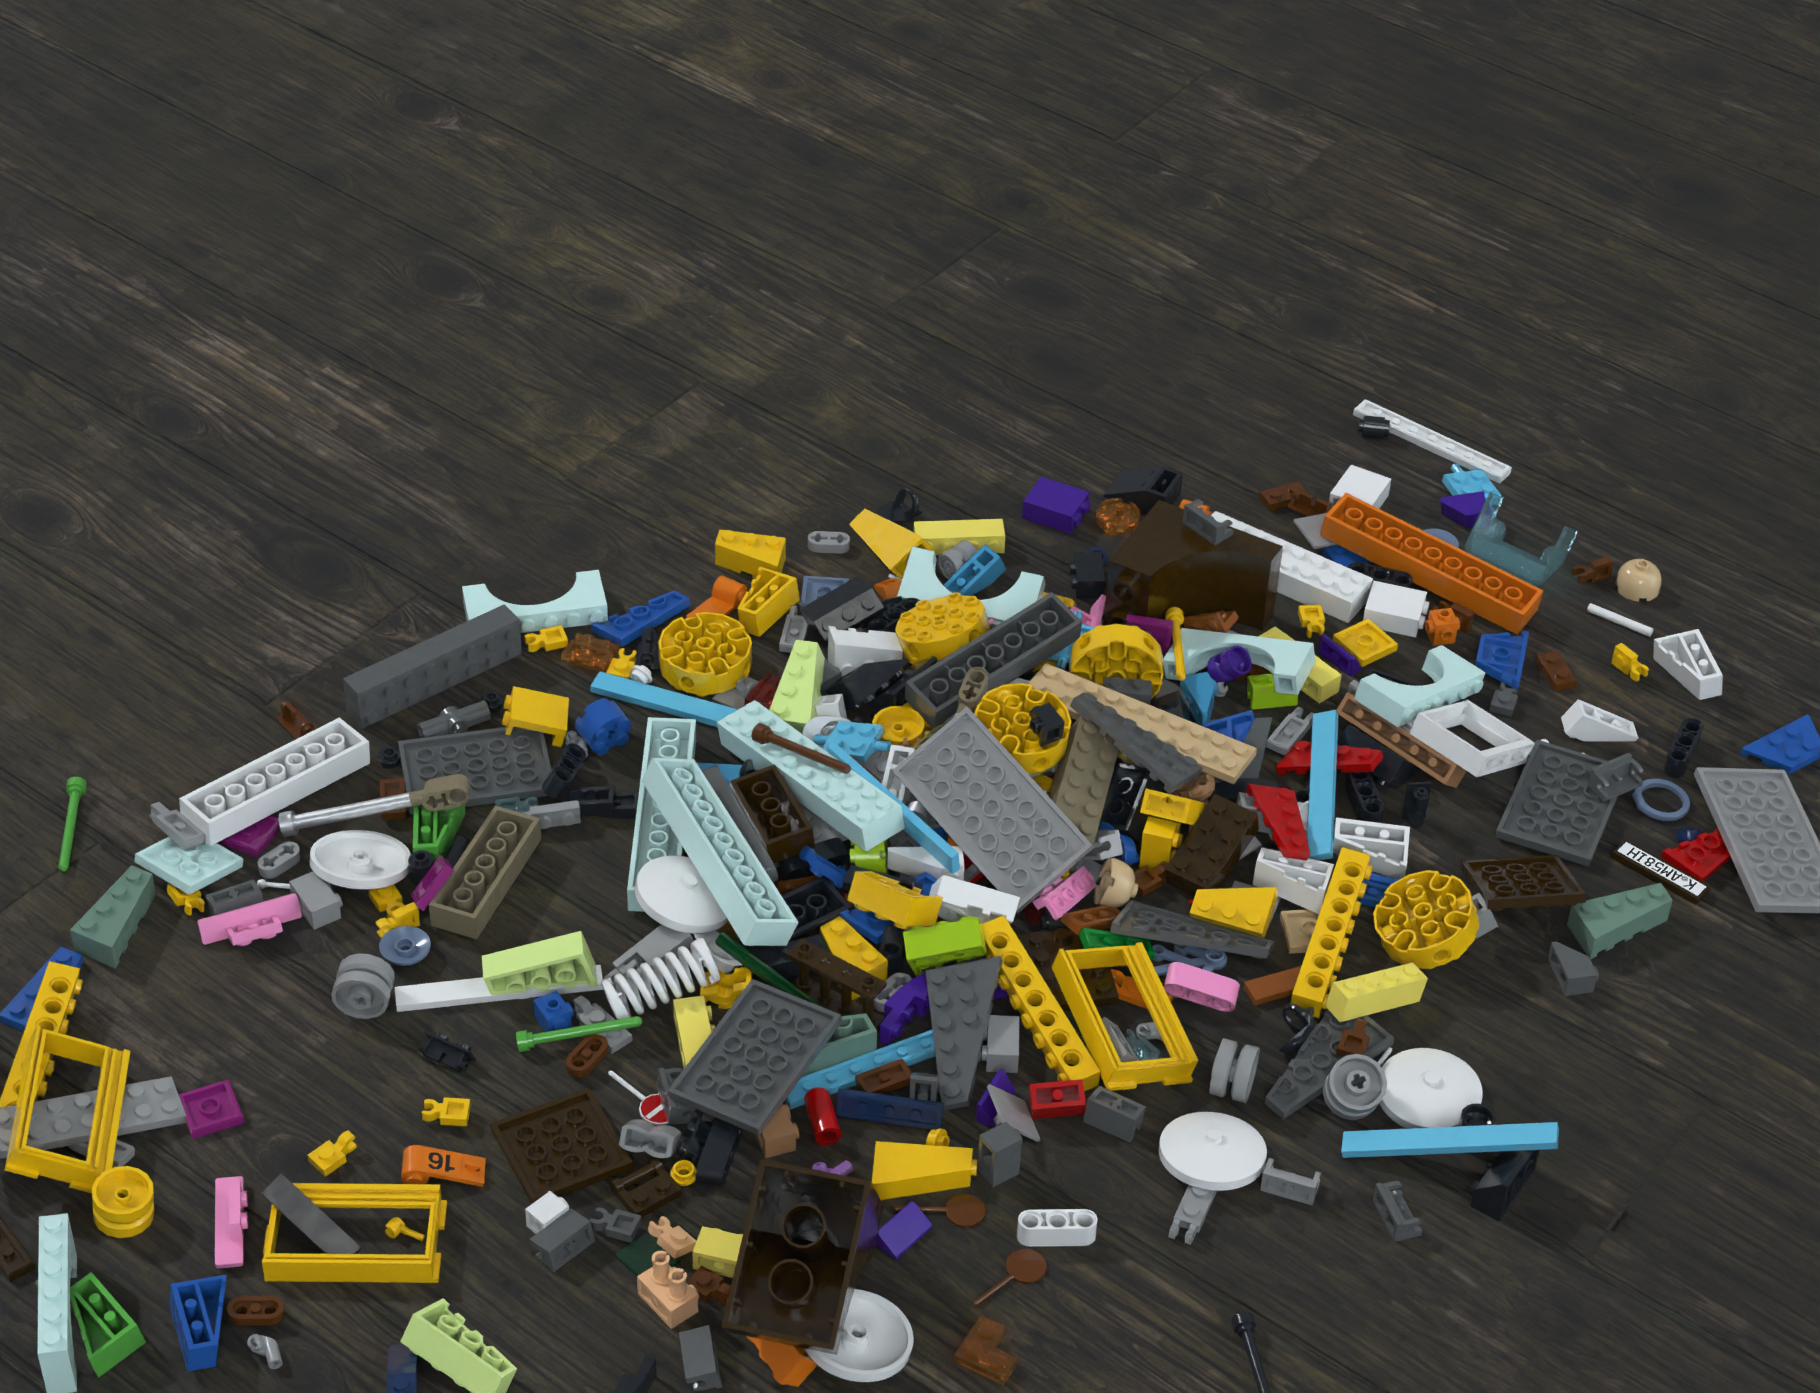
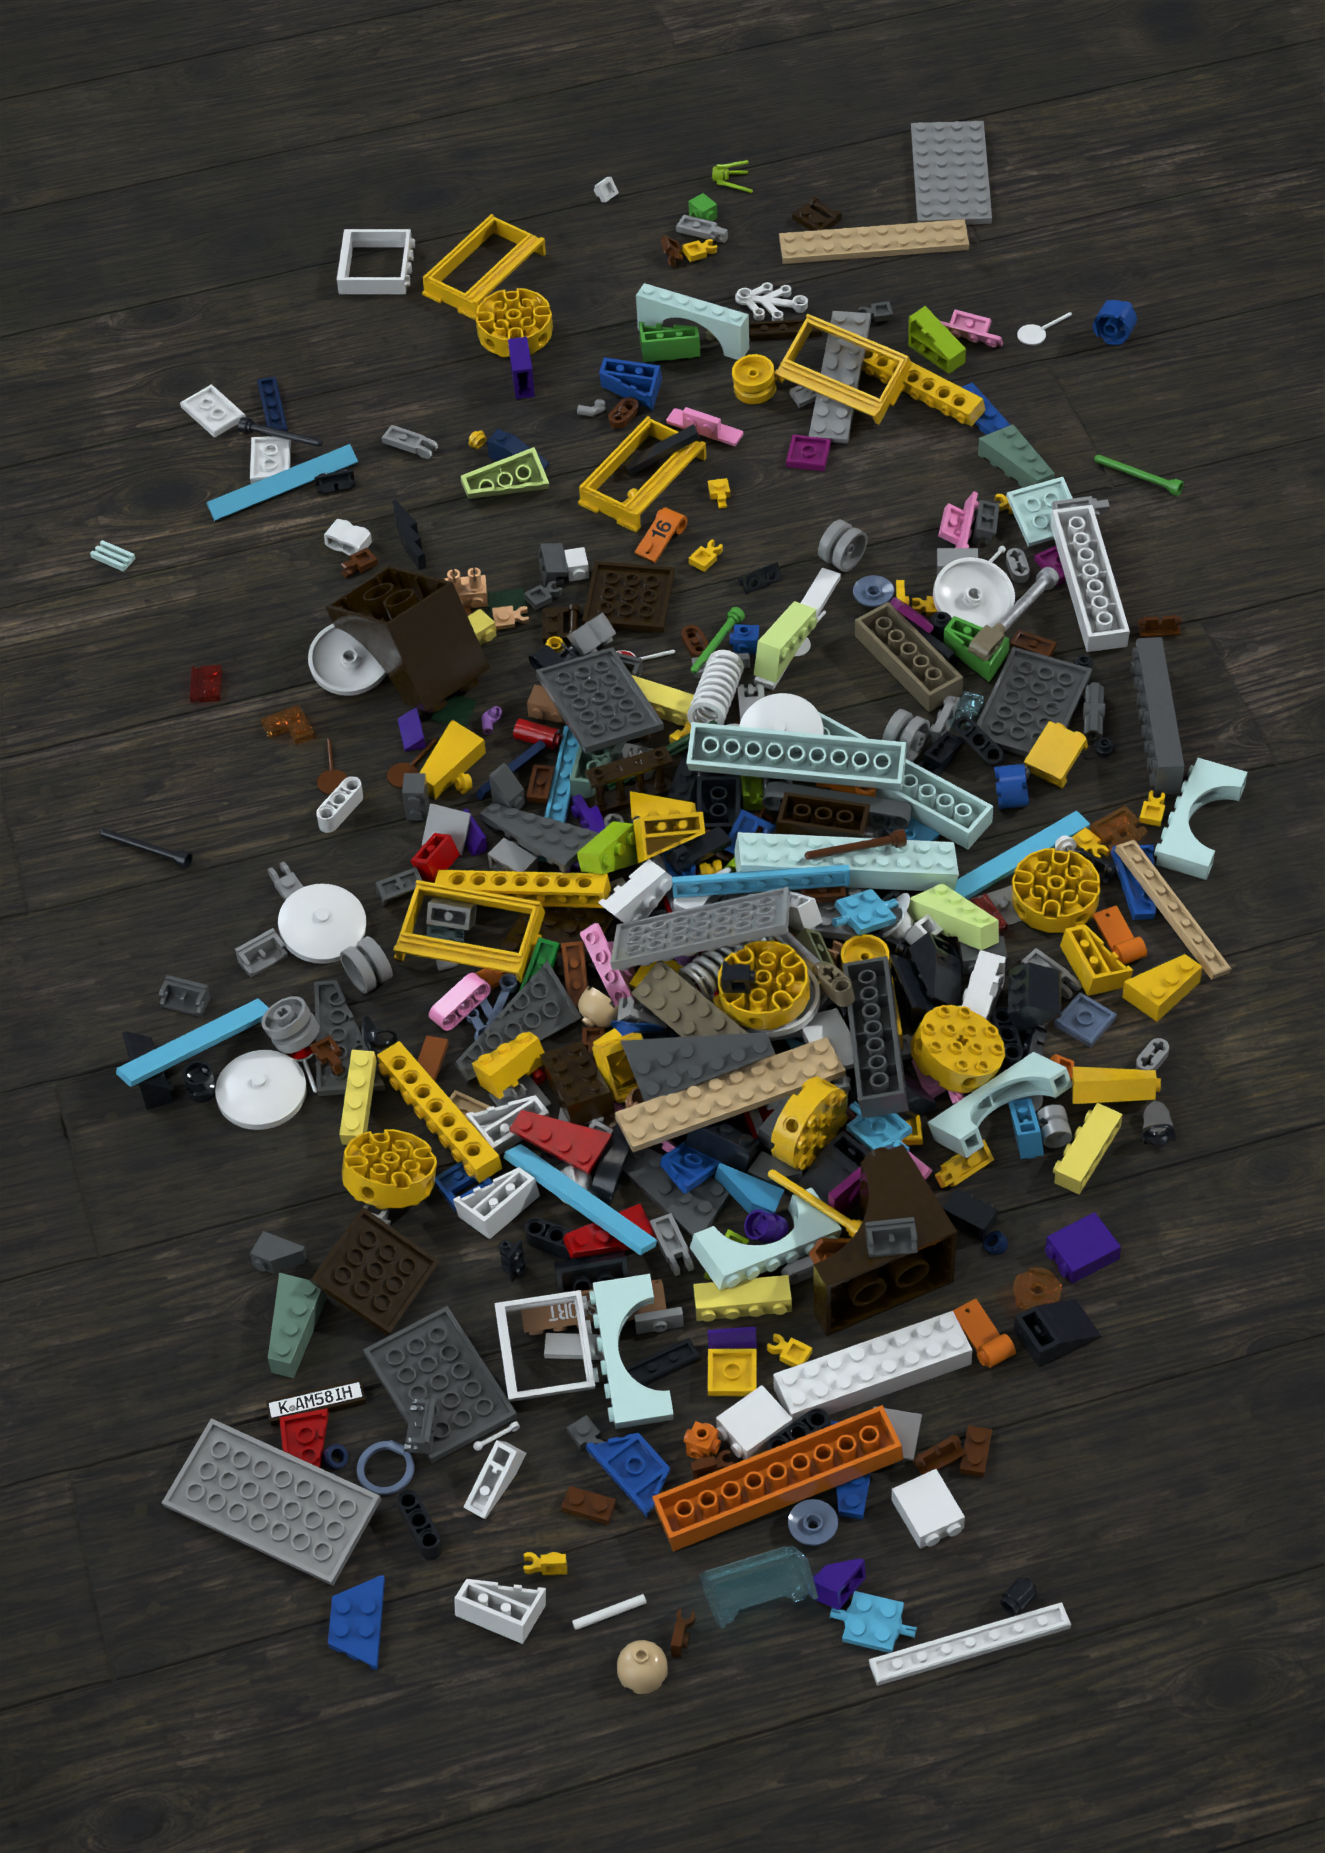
camera: 130 degrees right, 10 degrees up
none -> light grey wheel [882,709,930,762]
none -> tan tile [1115,840,1231,980]

